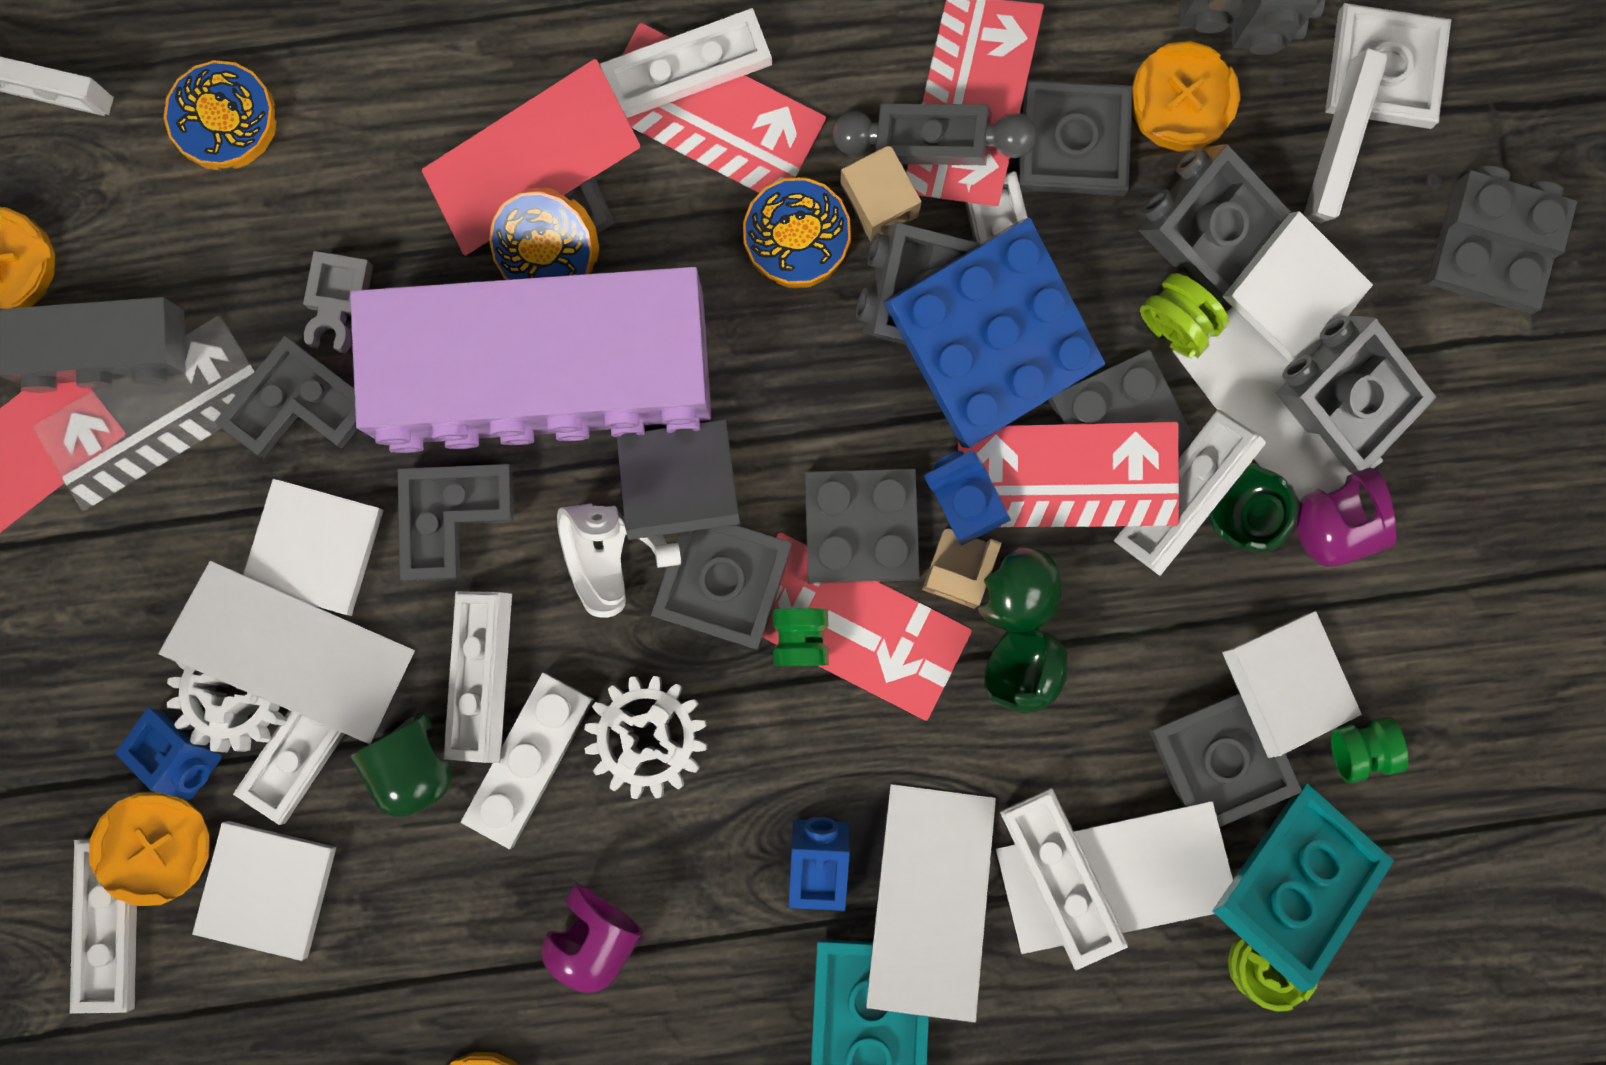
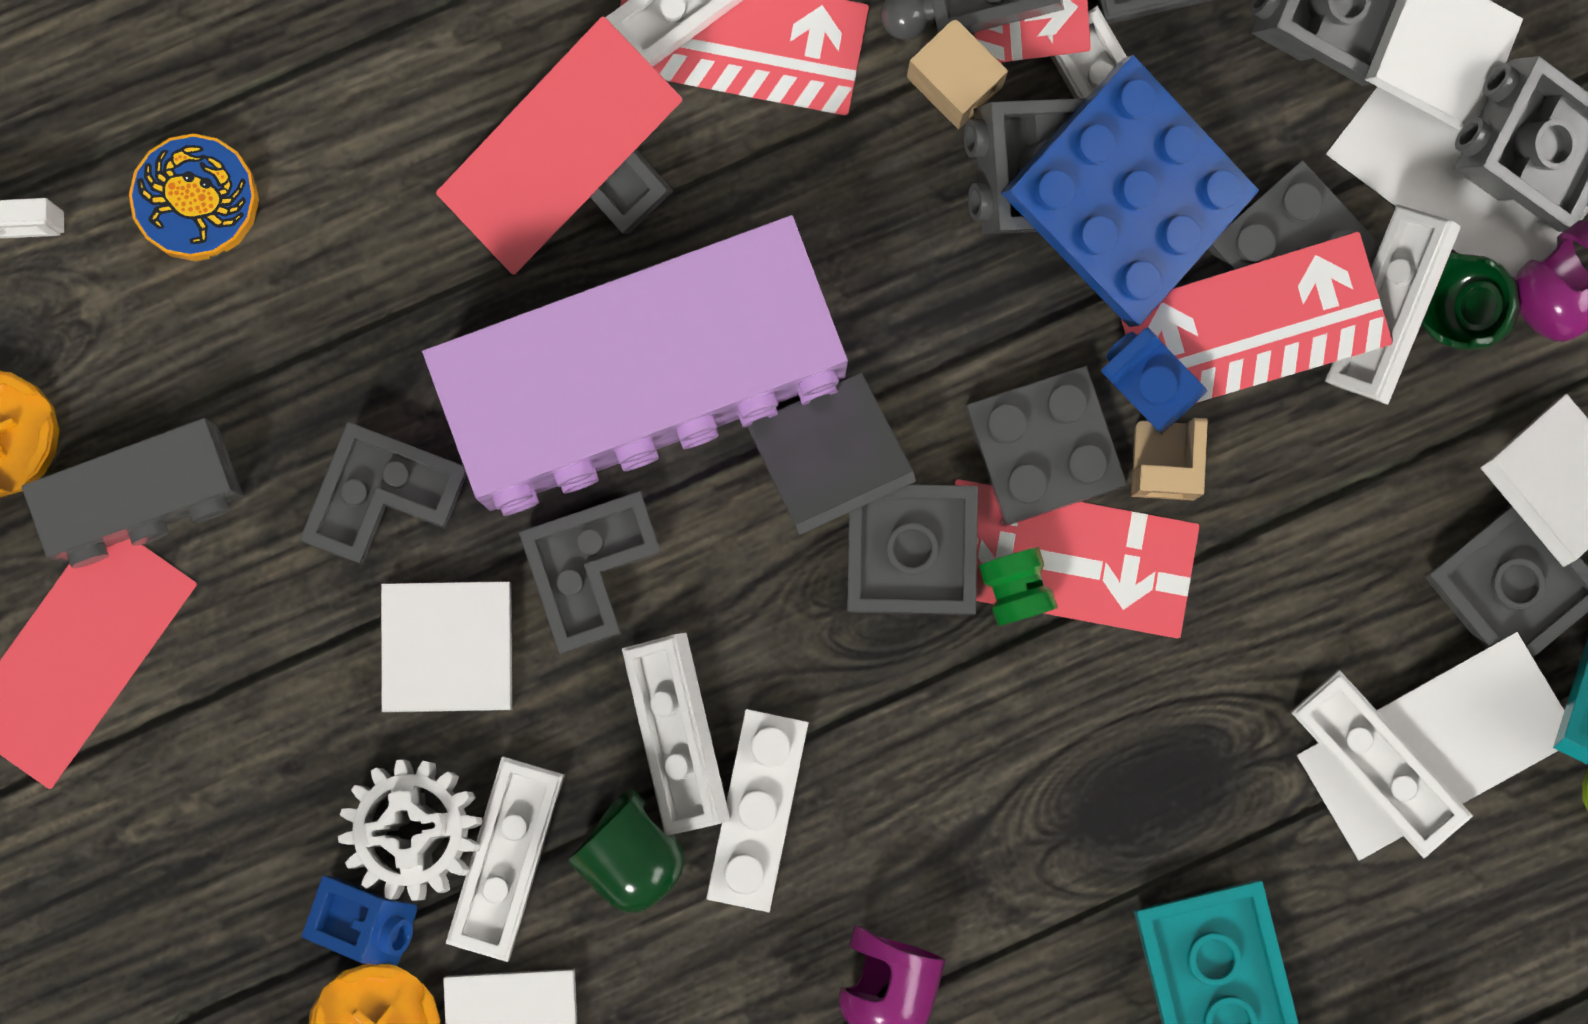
camera: 20 degrees left, 0 degrees up
clear sticker [33,316,254,511] -> none
white sticker [158,561,415,744] -> none
light grey plate [303,251,373,354] -> none
tile [489,187,600,280] -> none
white helmet [557,503,681,618] -> none
white gear [584,676,708,799] -> none
tile [743,177,851,288] -> none
blue bracket [788,817,850,911] -> none
white sticker [866,784,996,1022] -> none
dark green hair [978,547,1062,632] -> none
dark green hair [984,629,1069,714] -> none
lime wheel [1140,273,1230,359] -> none

